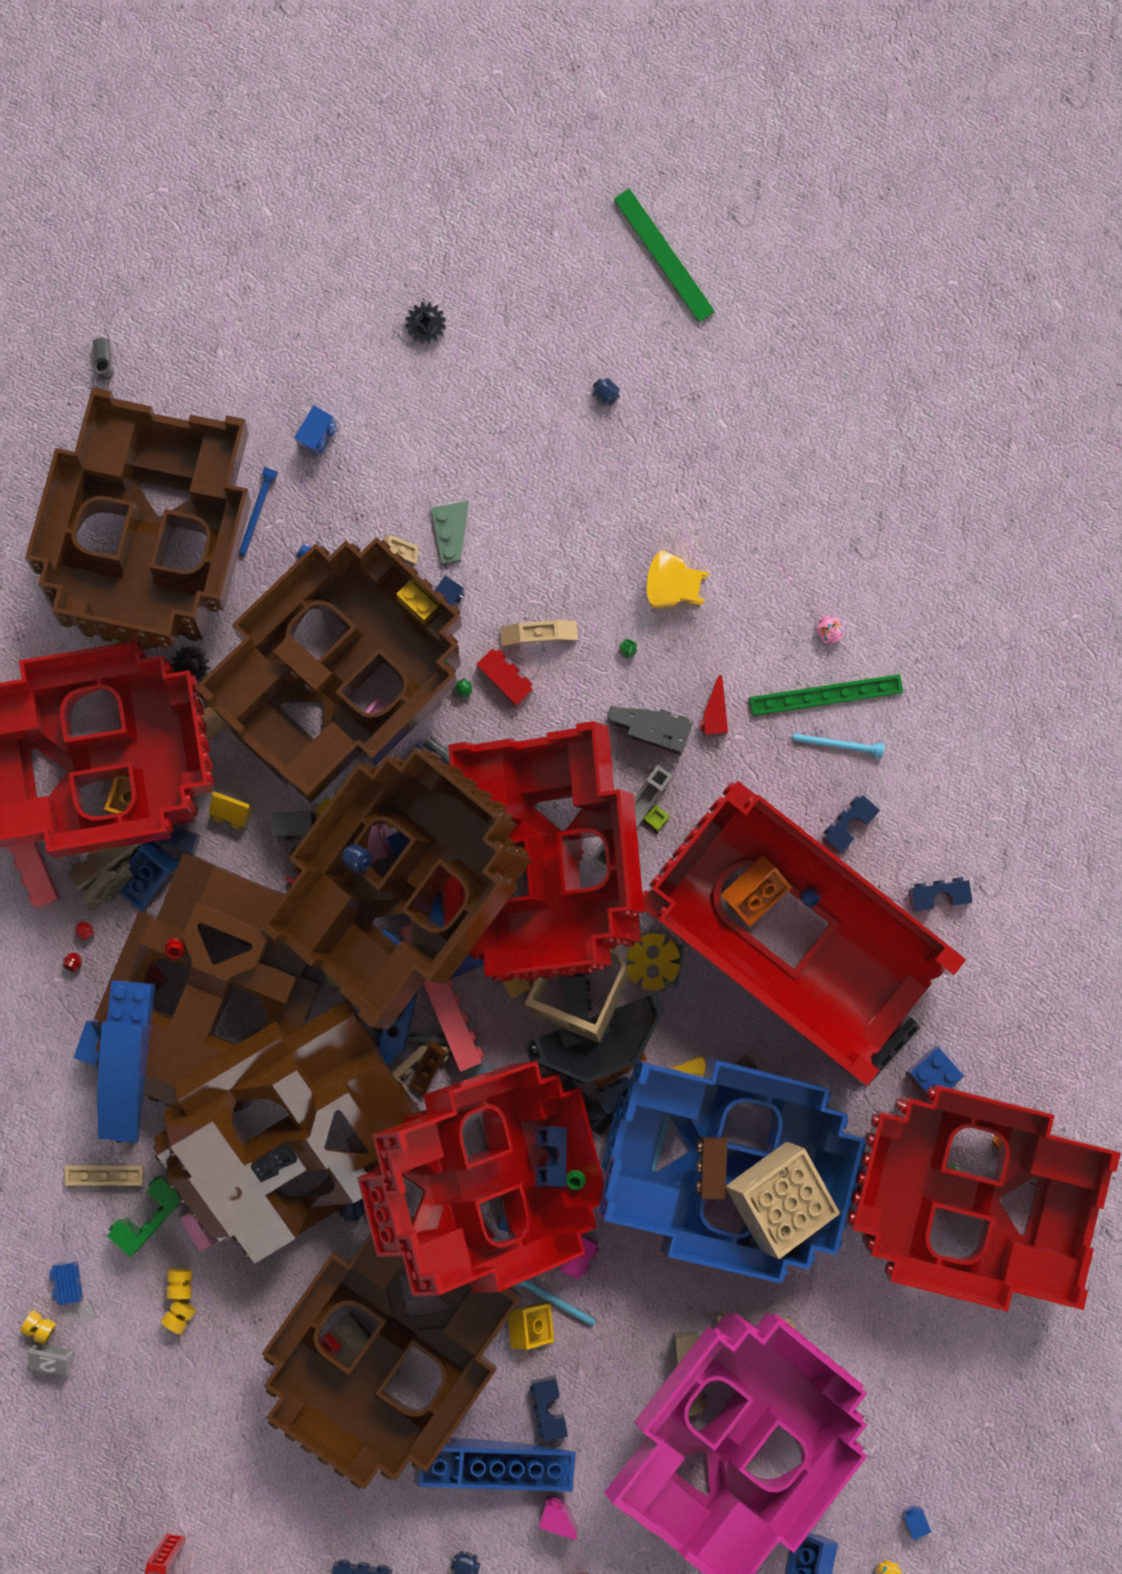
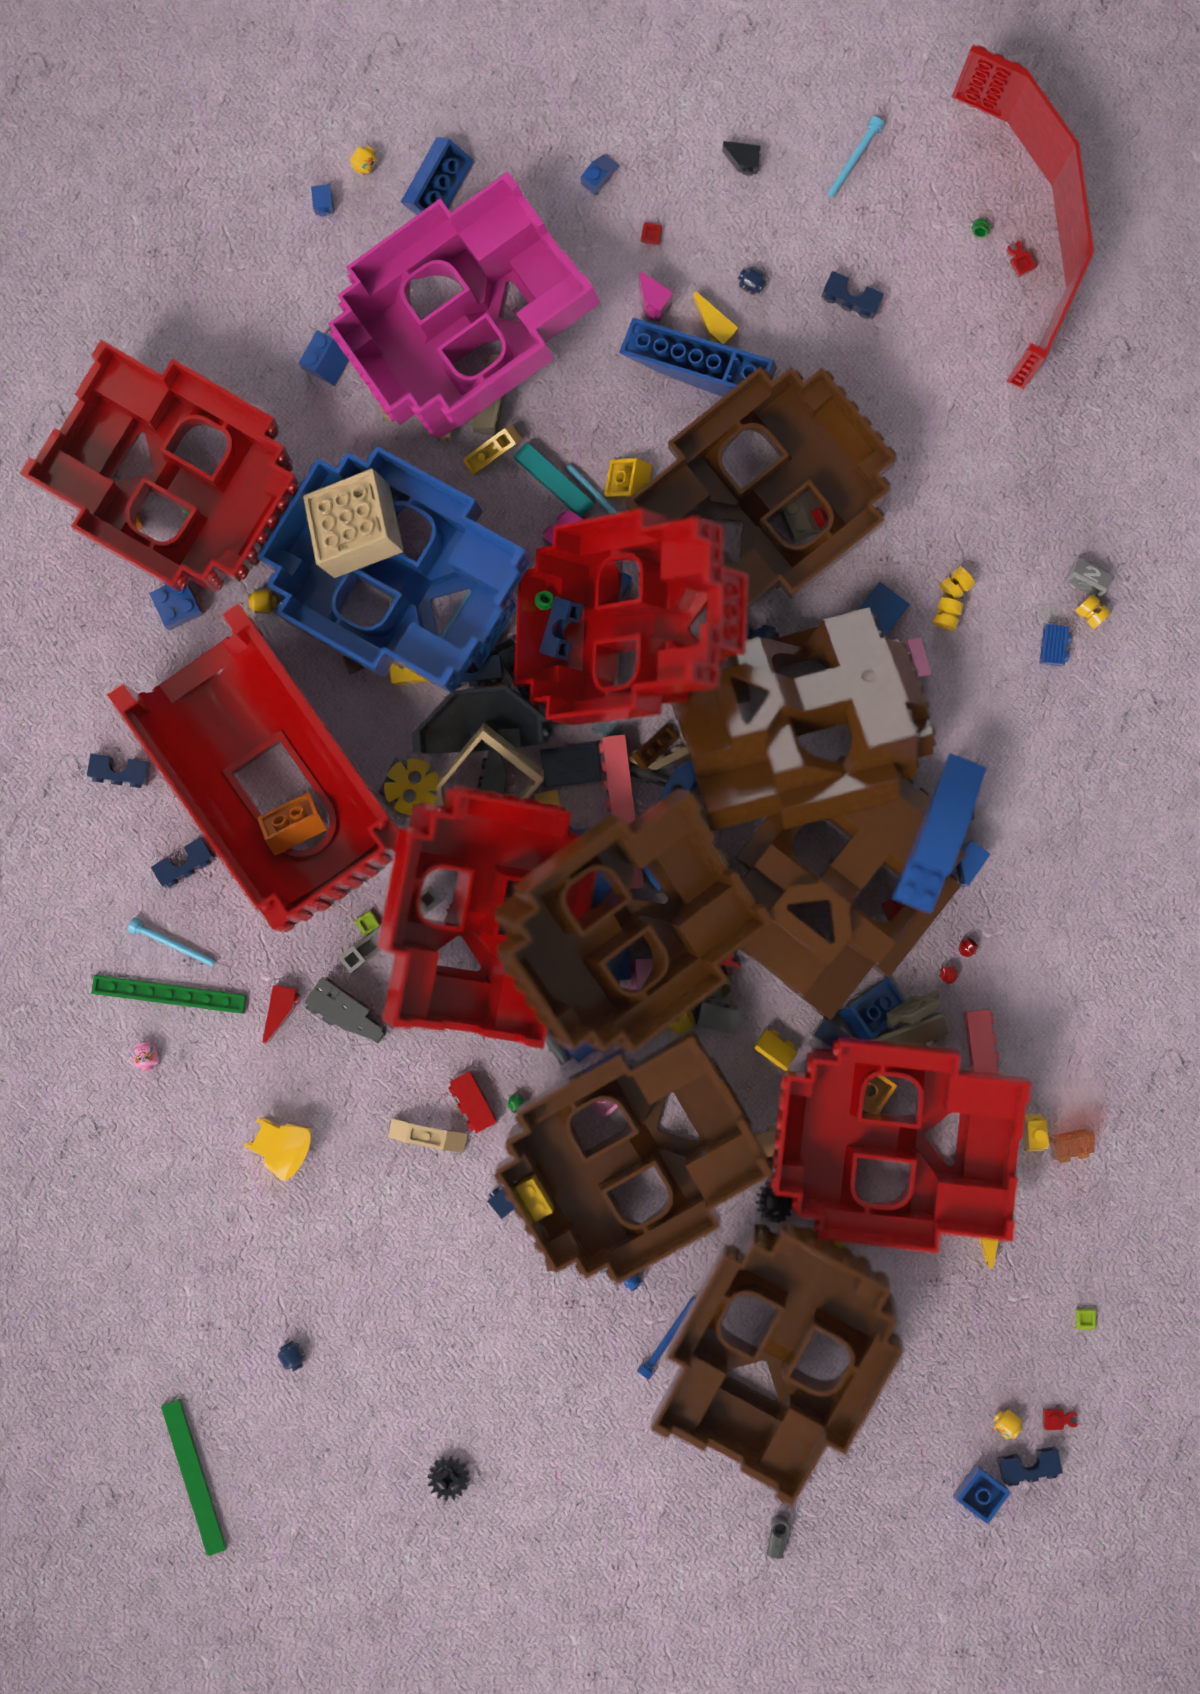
camera: 165 degrees left, 0 degrees up
tan plate [65,1165,144,1186] -> none
green plate [107,1174,182,1257] -> none
red plate [165,938,185,959] -> none
black slope [250,1143,297,1182] -> none
reddish brown brick [273,635,333,695] -> none
blue brick [294,405,337,457] -> none
dark blue head [342,844,371,873] -> none
tan plate [384,535,418,566] -> none
sand green wing [431,501,469,564] -> none
dark blue arch [530,1375,568,1442] -> none
green plate [619,639,638,658] -> none
reddish brown brick [695,1136,727,1199] -> none
blue plate [801,888,821,908] -> none
black tile [870,1017,920,1083] -> none
none -> yellow head [249,589,277,614]
none -> blue slope [299,330,349,387]
none -> yellow slope [462,424,523,475]
none -> teal beam [513,442,594,518]
none -> dark blue tile [540,743,602,788]
none -> yellow slope [693,291,738,346]
none -> blue slope [858,582,910,638]

